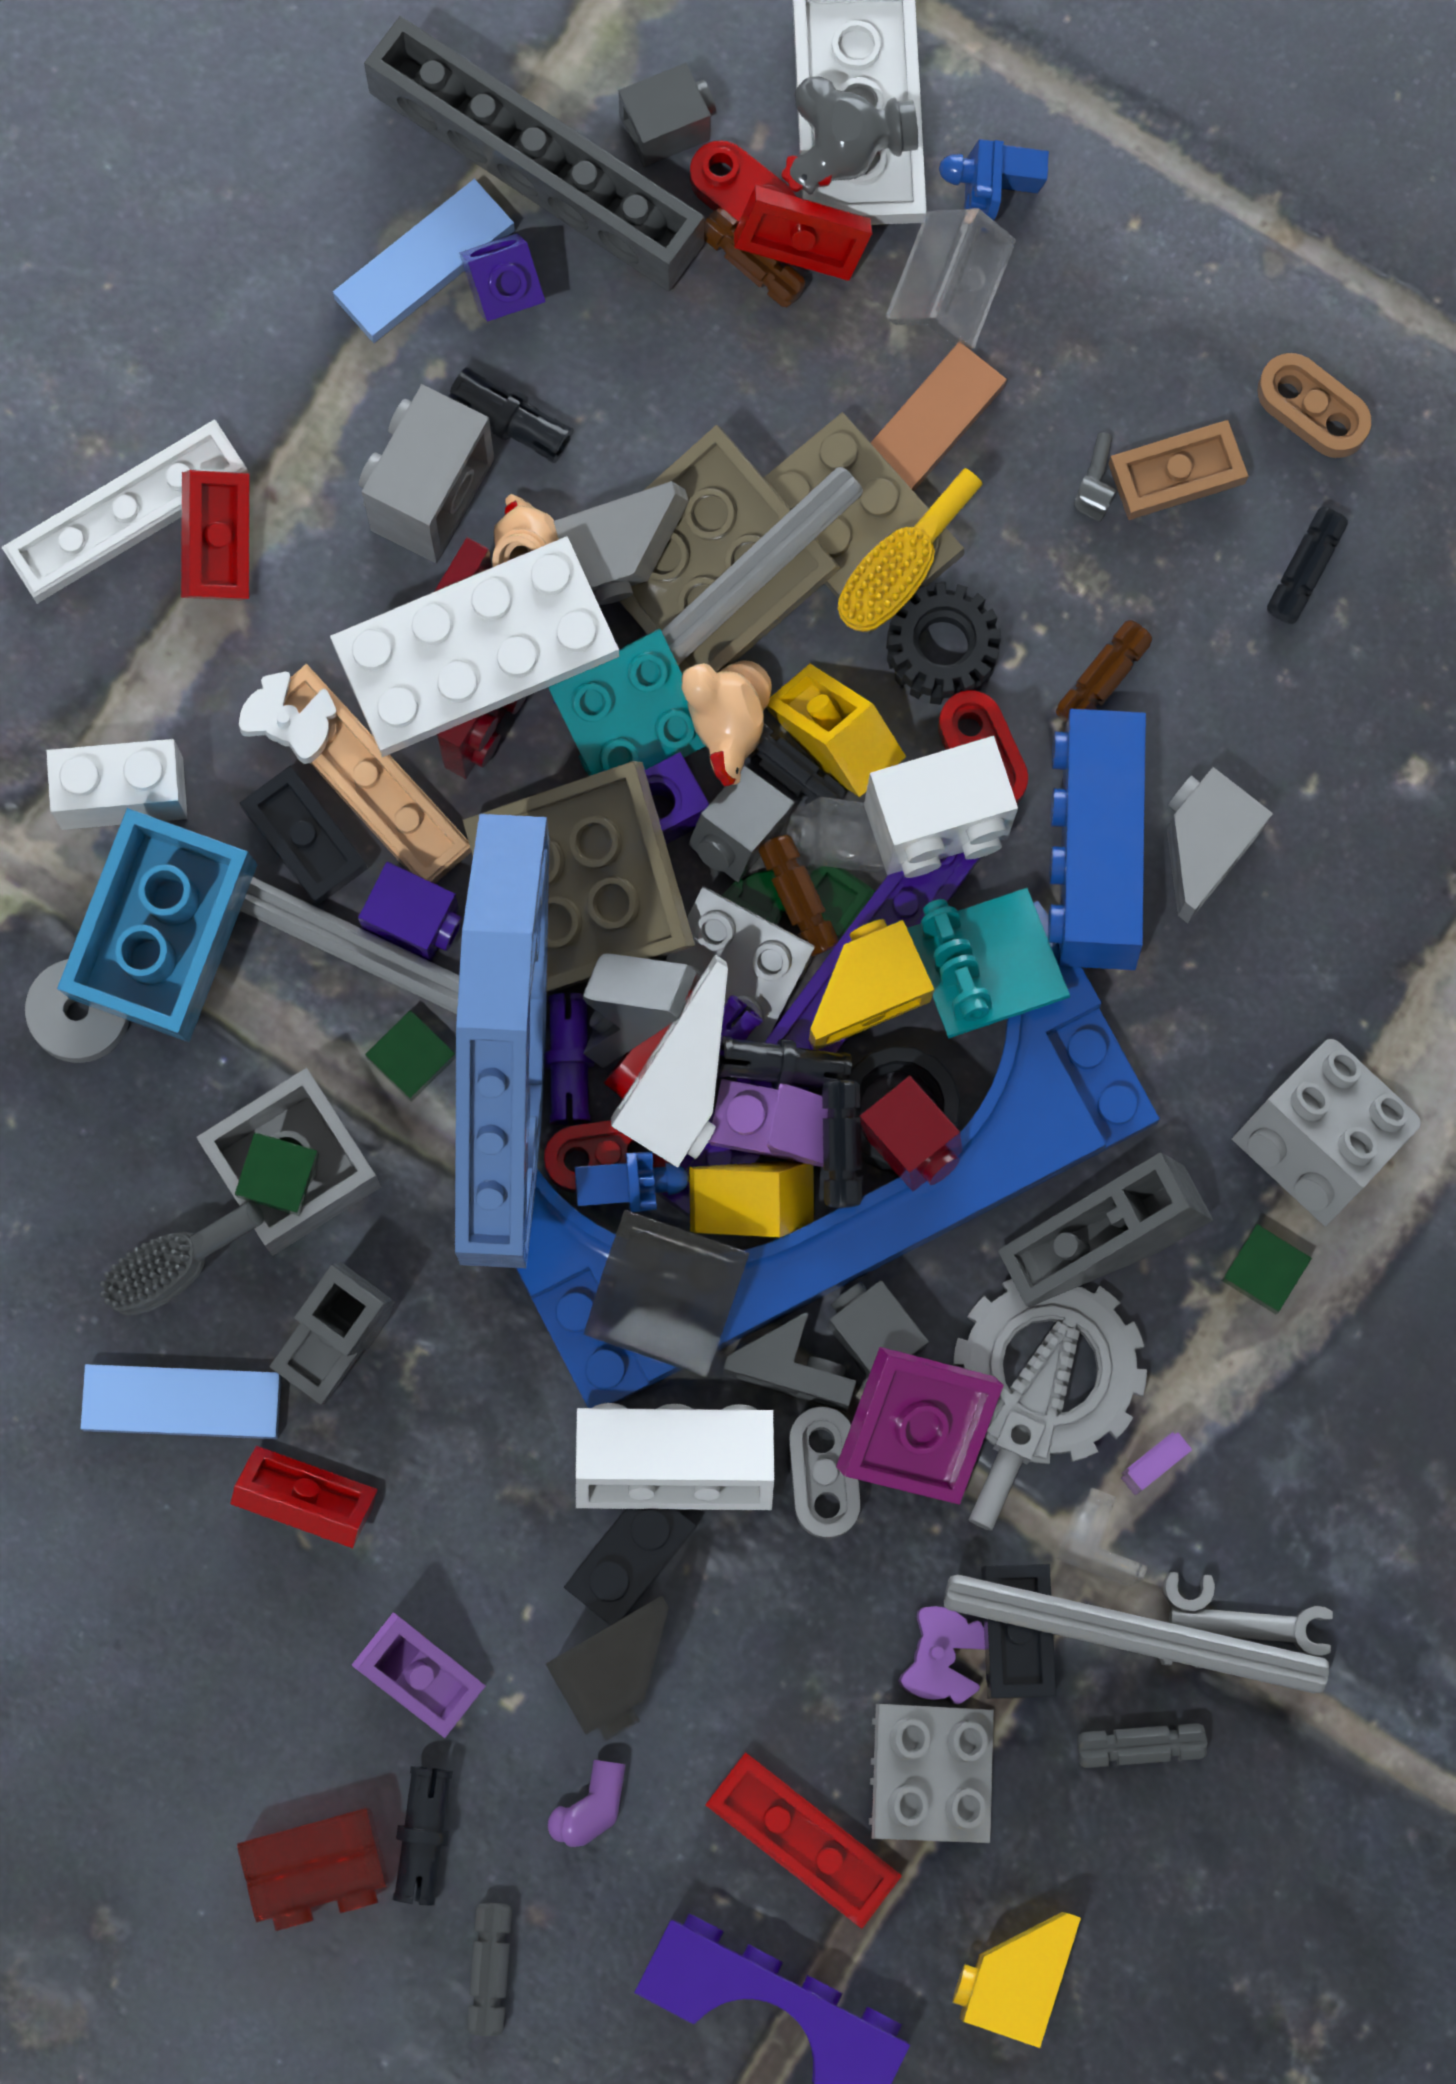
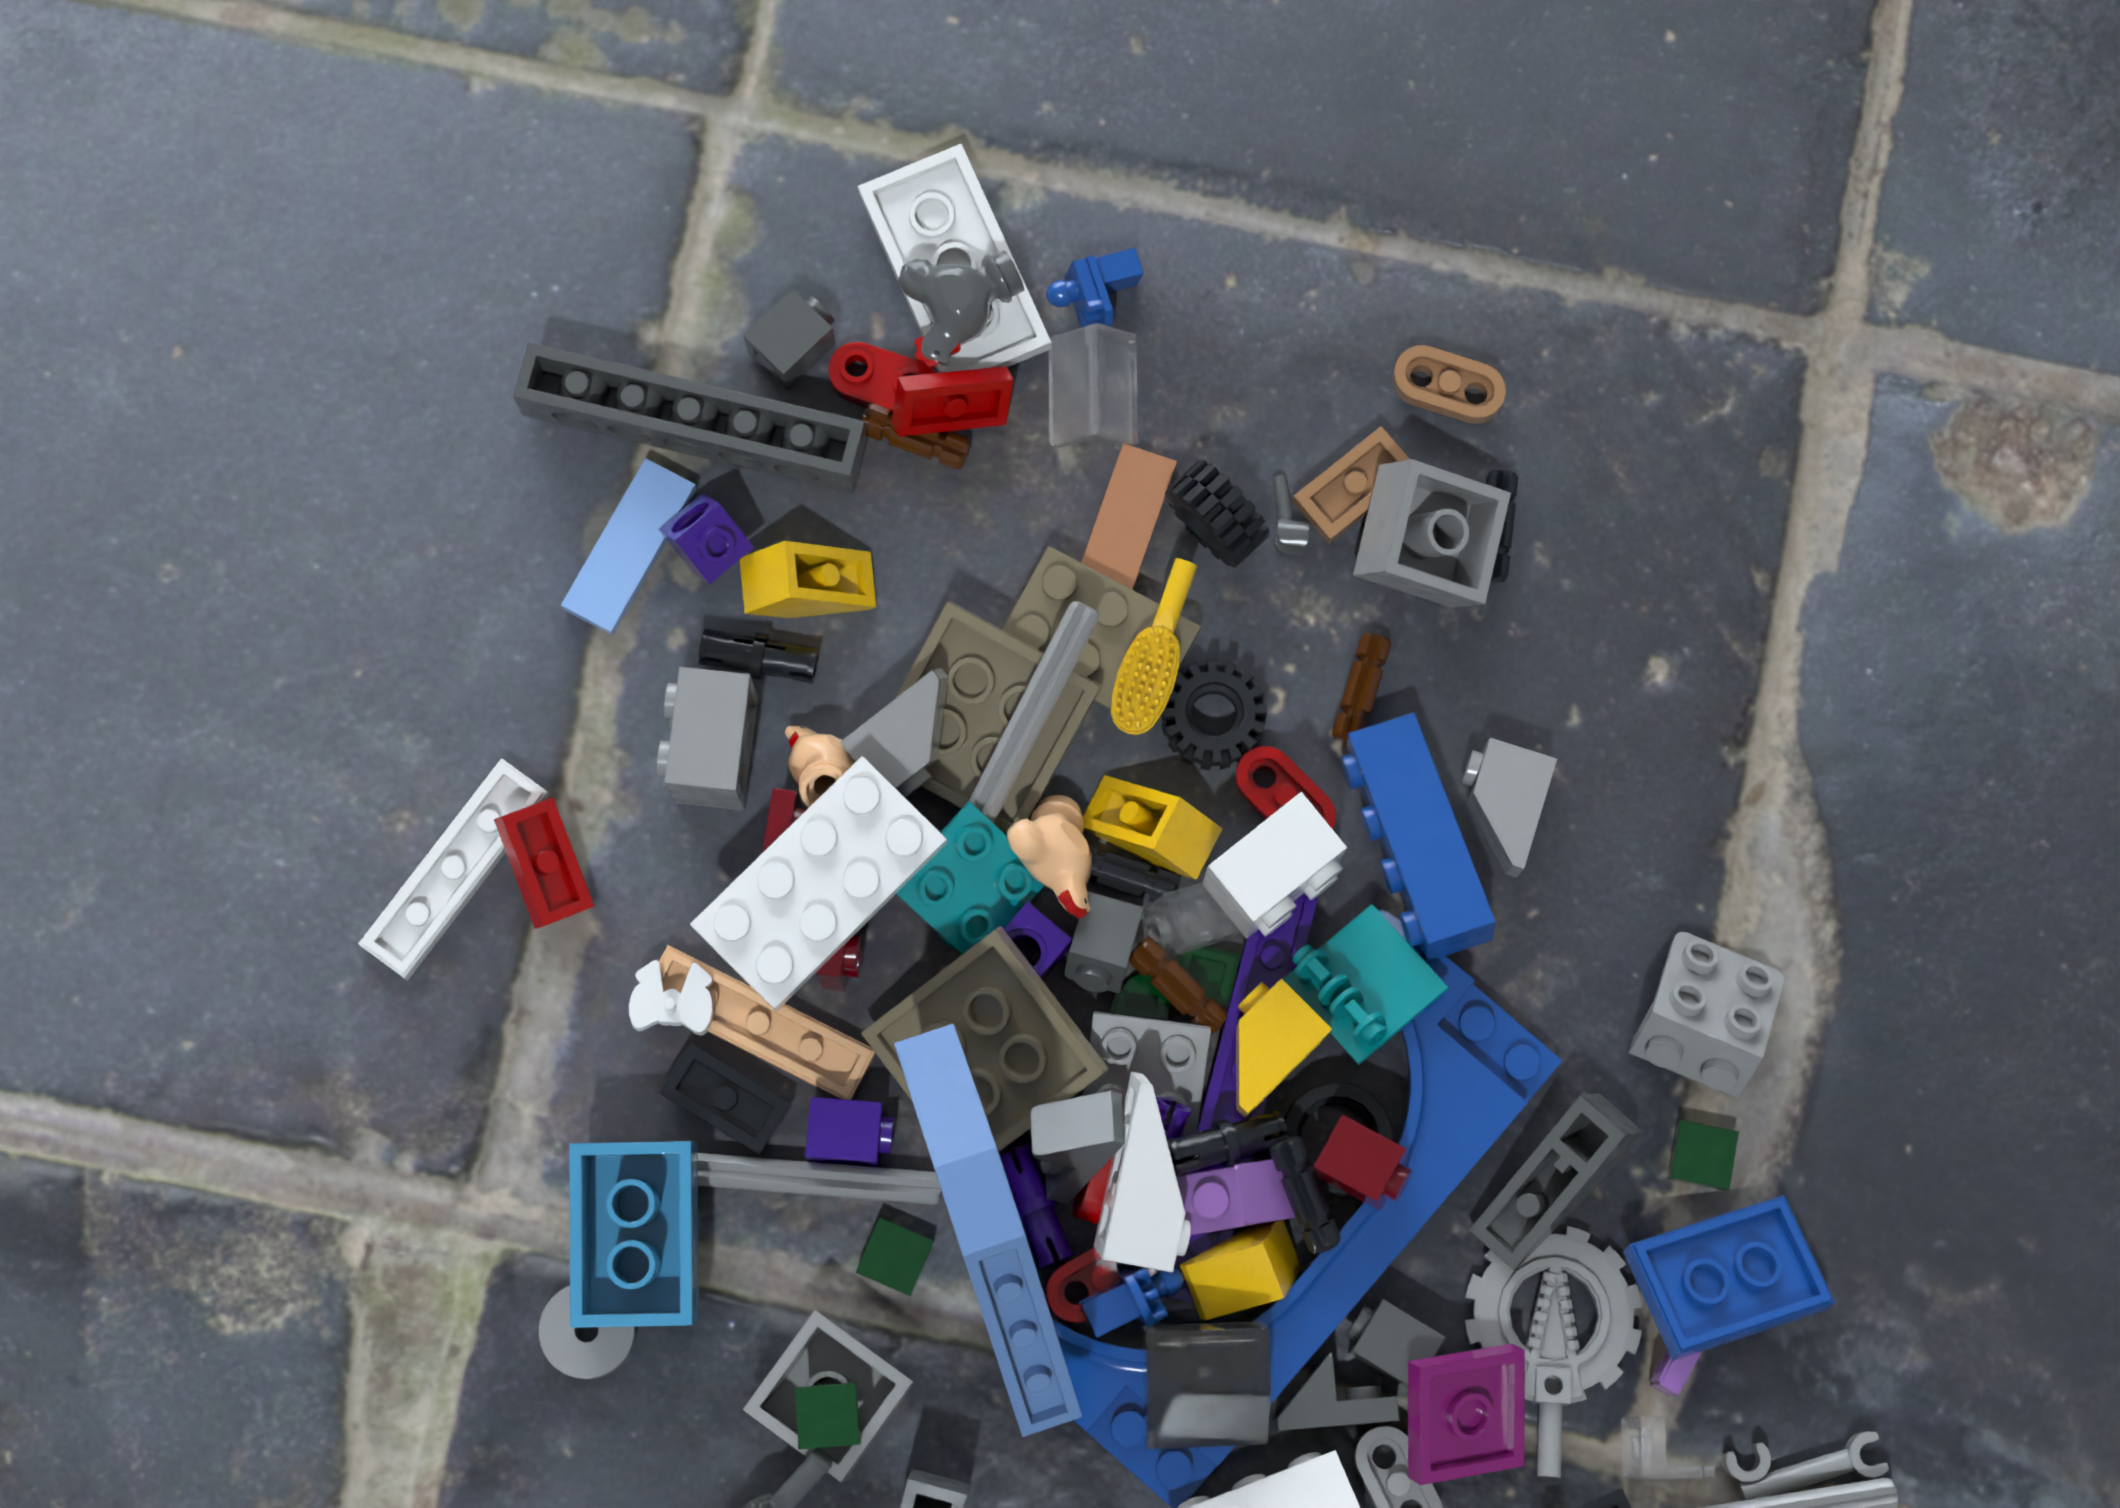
camera: 20 degrees left, 0 degrees up
white brick [46,739,187,830] -> none
none -> yellow slope [739,541,876,618]
none -> black tyre [1165,460,1270,568]
none -> light grey brick [1353,459,1511,608]
none -> blue tile [1623,1195,1835,1361]

